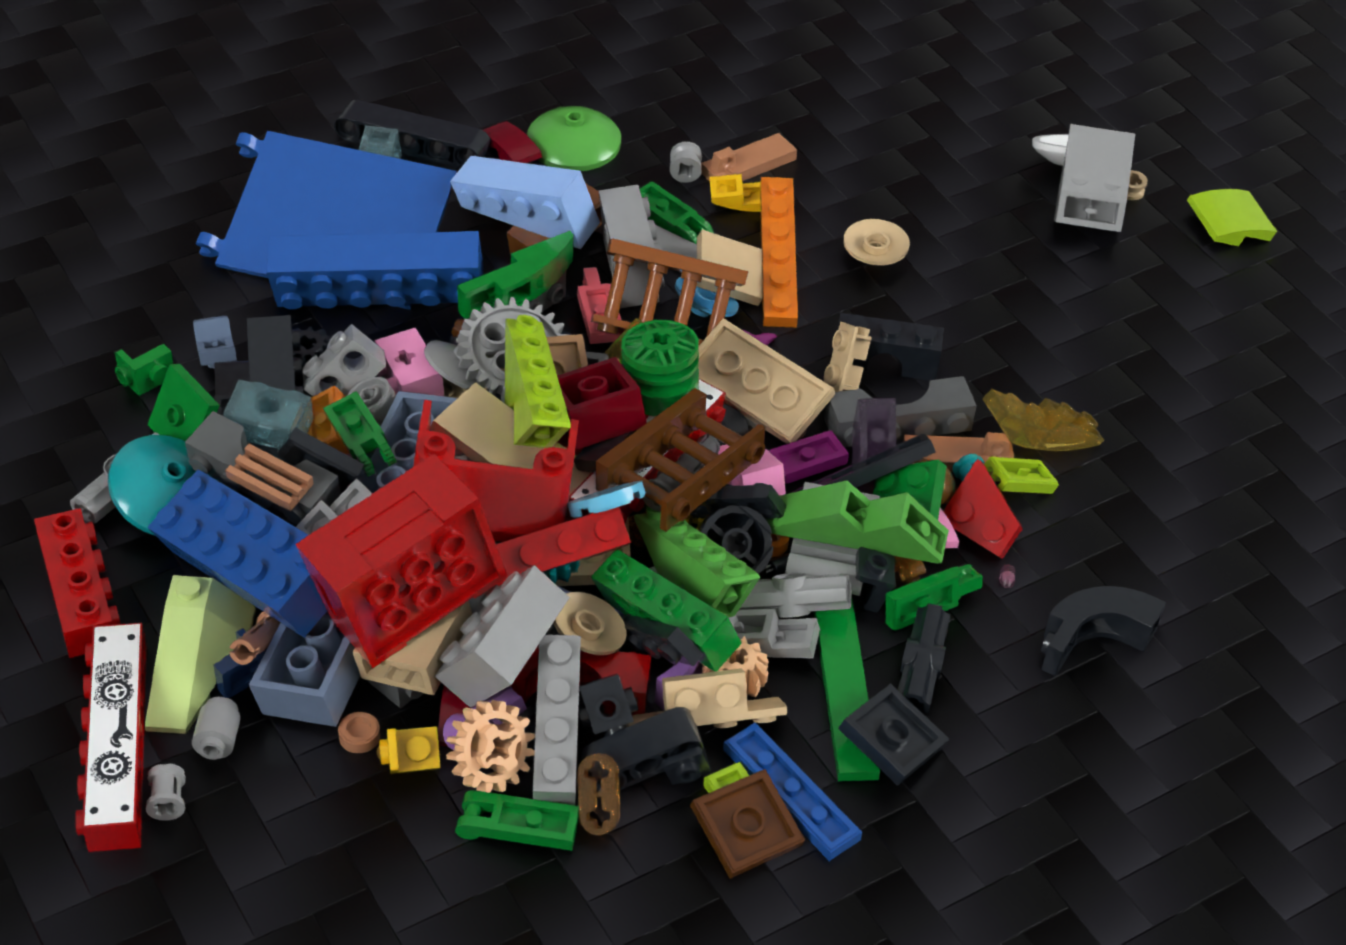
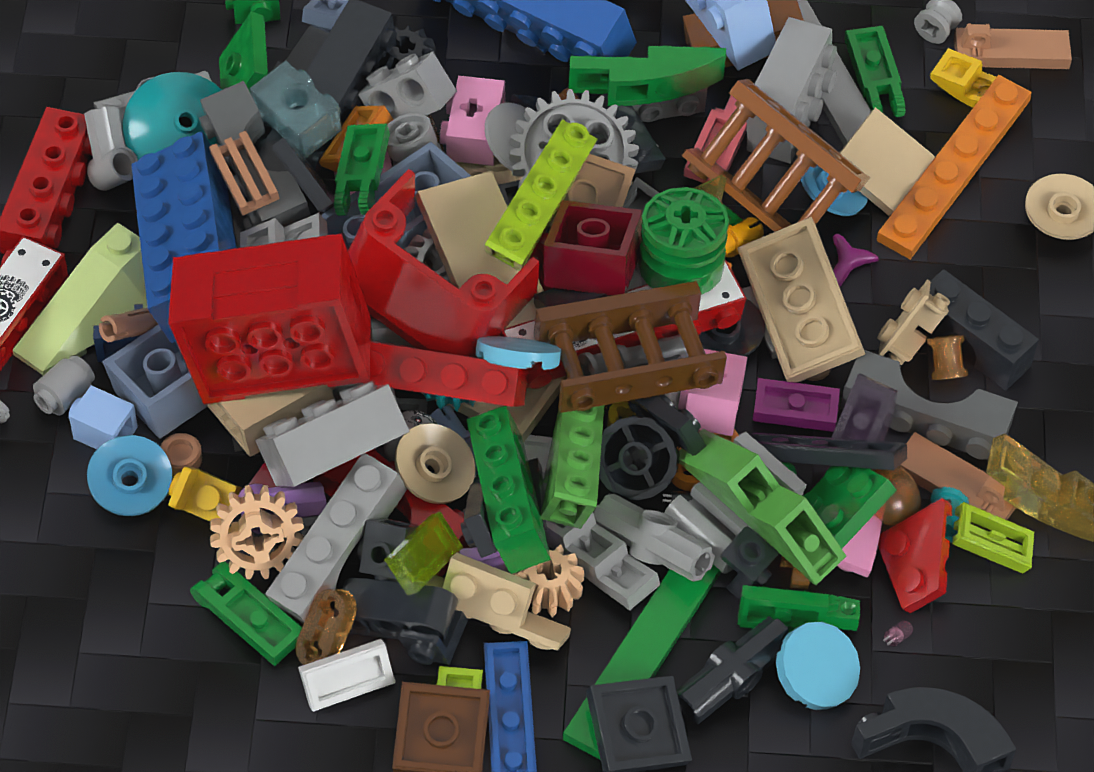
camera: 35 degrees right, 10 degrees up
none -> light blue brick [68,385,138,449]
none -> light grey piece [84,107,138,191]
none -> dark azure dish [87,435,172,516]
none -> white tile [298,639,395,711]
none -> clear neon green tile [384,512,463,595]
none -> medium azure tile [776,622,860,710]
none -> clear orange bush [927,335,968,380]

